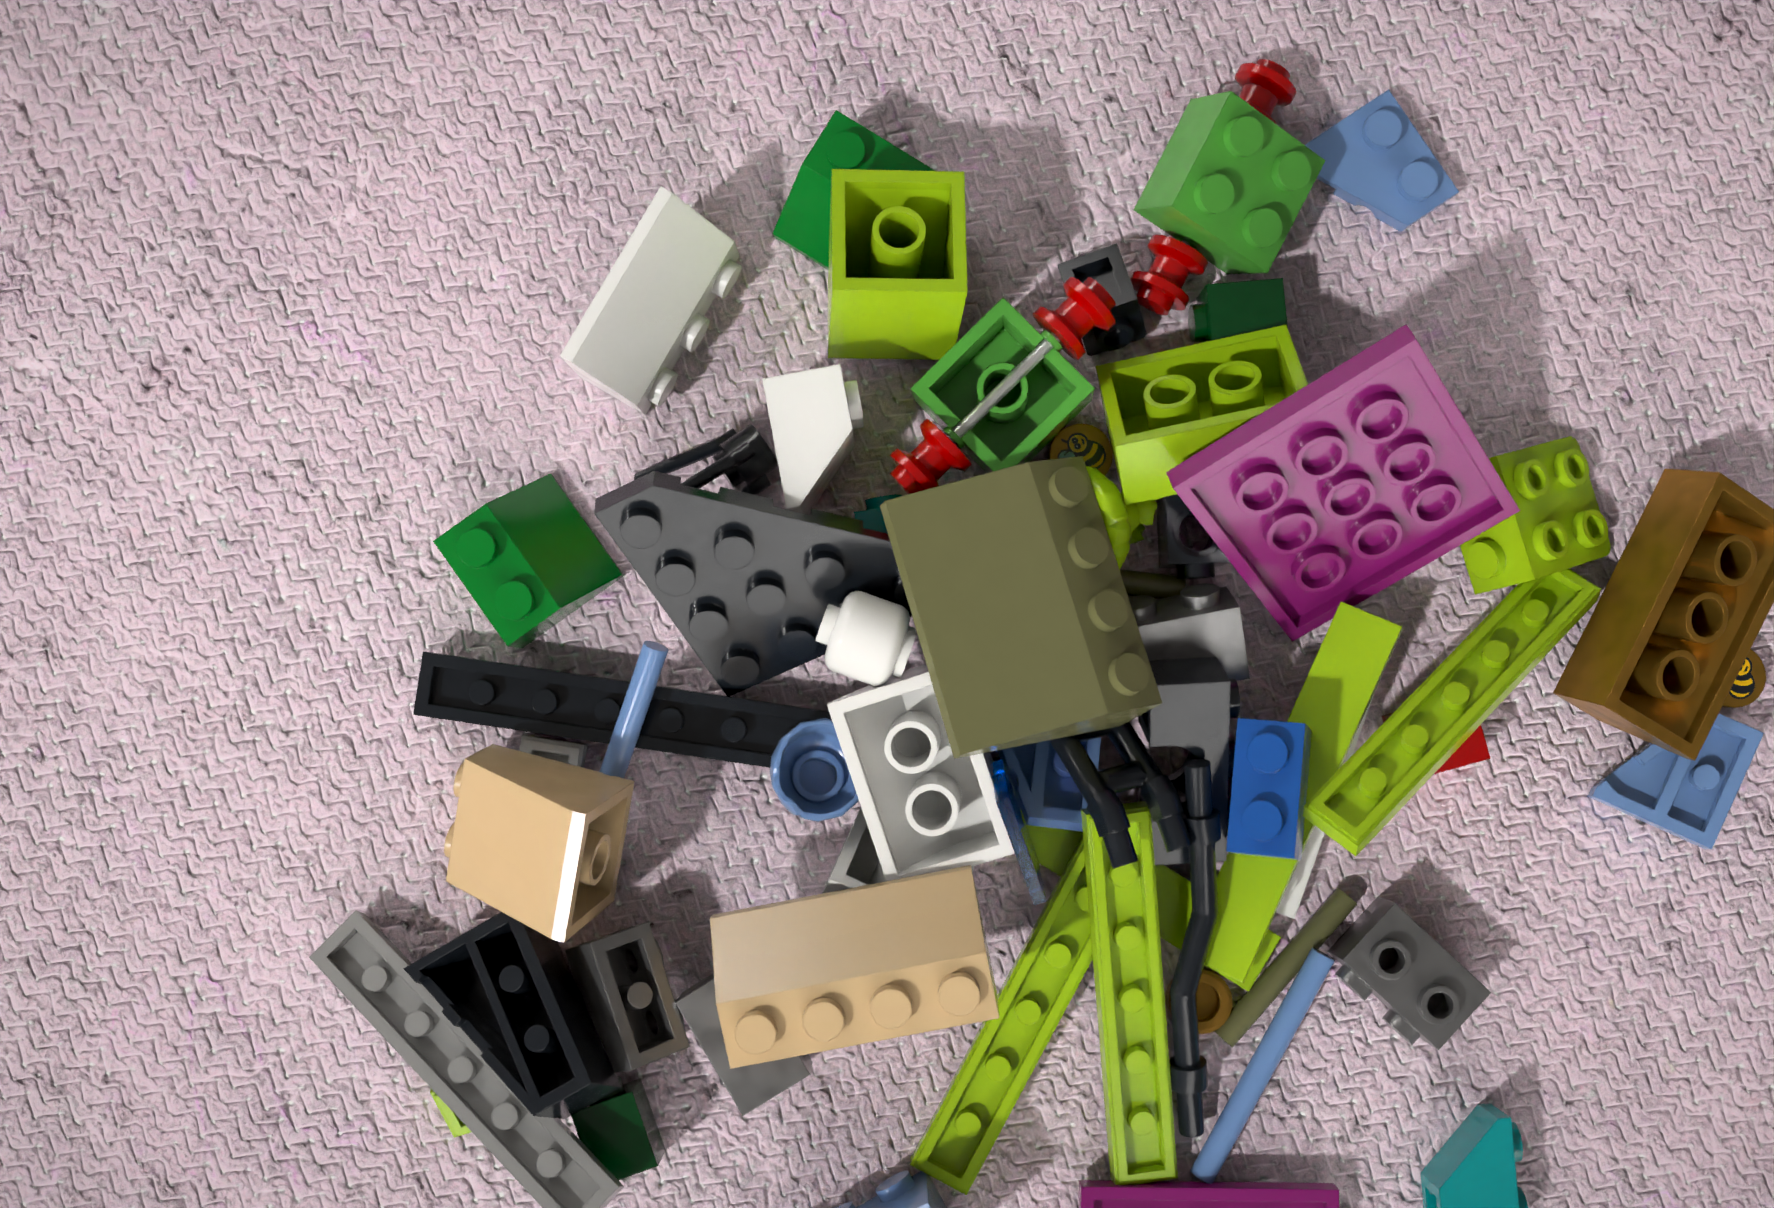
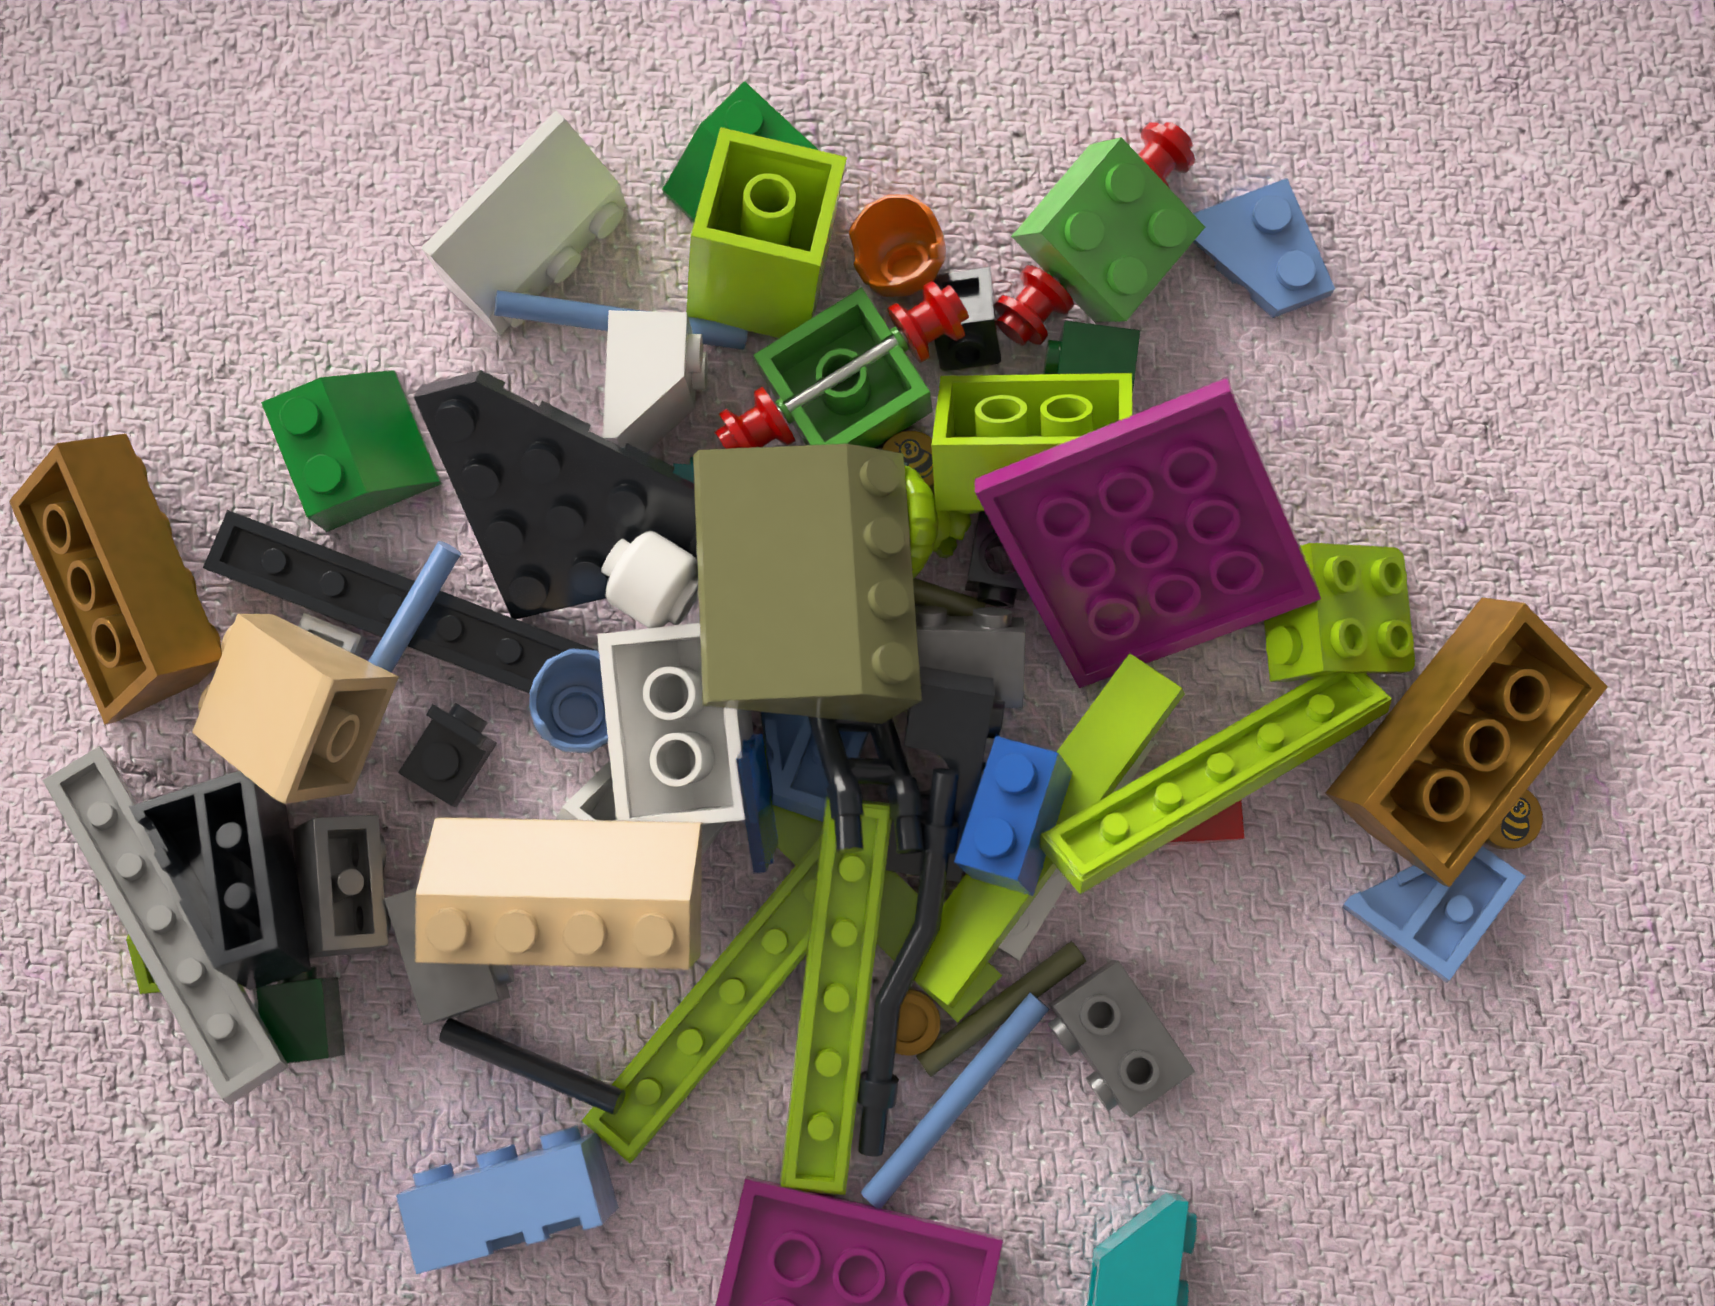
camera: 15 degrees right, 5 degrees down
black plant [634,424,778,495] -> none
none -> pearl gold slope [9,433,222,725]
none -> black bracket [398,703,497,808]
none -> black bar [439,1018,625,1115]
none -> medium blue bar [494,290,747,350]
none -> orange hair [849,194,946,297]

